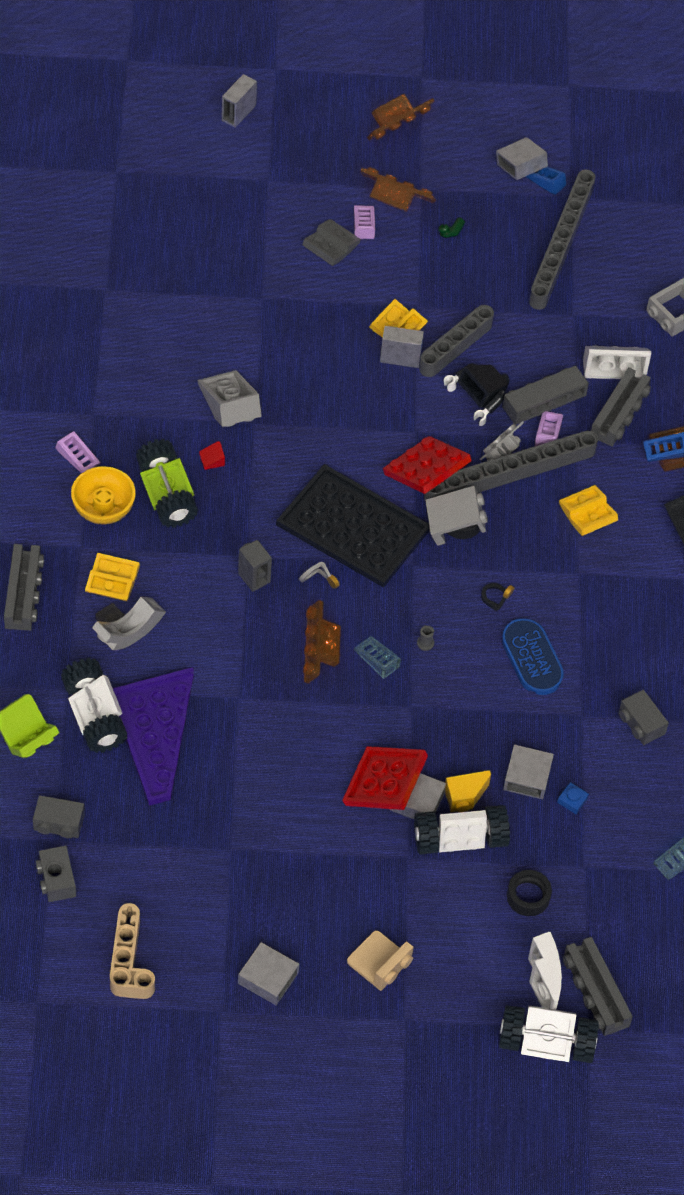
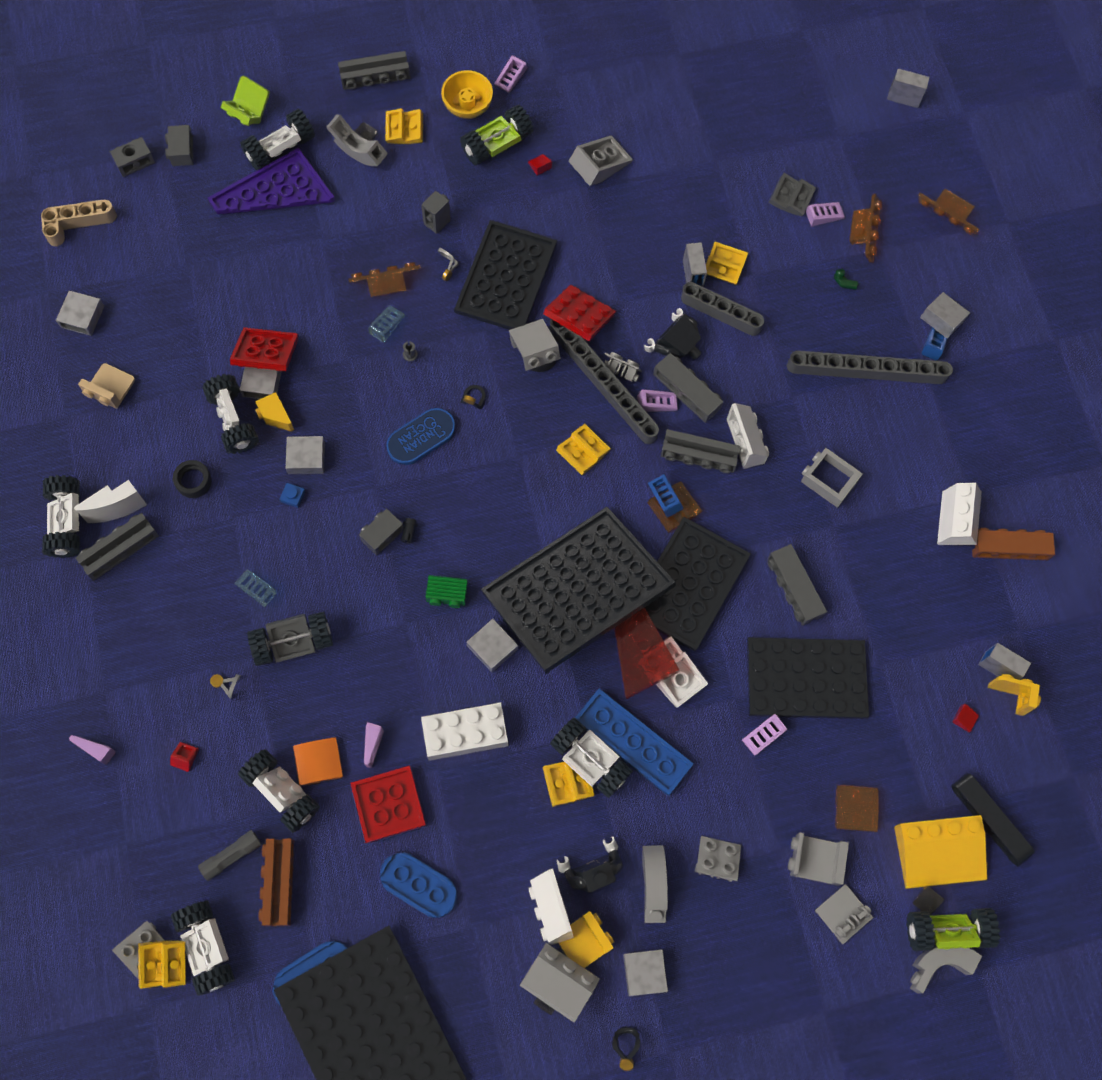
camera: 75 degrees right, 15 degrees up
none -> black pin [401,518,418,543]

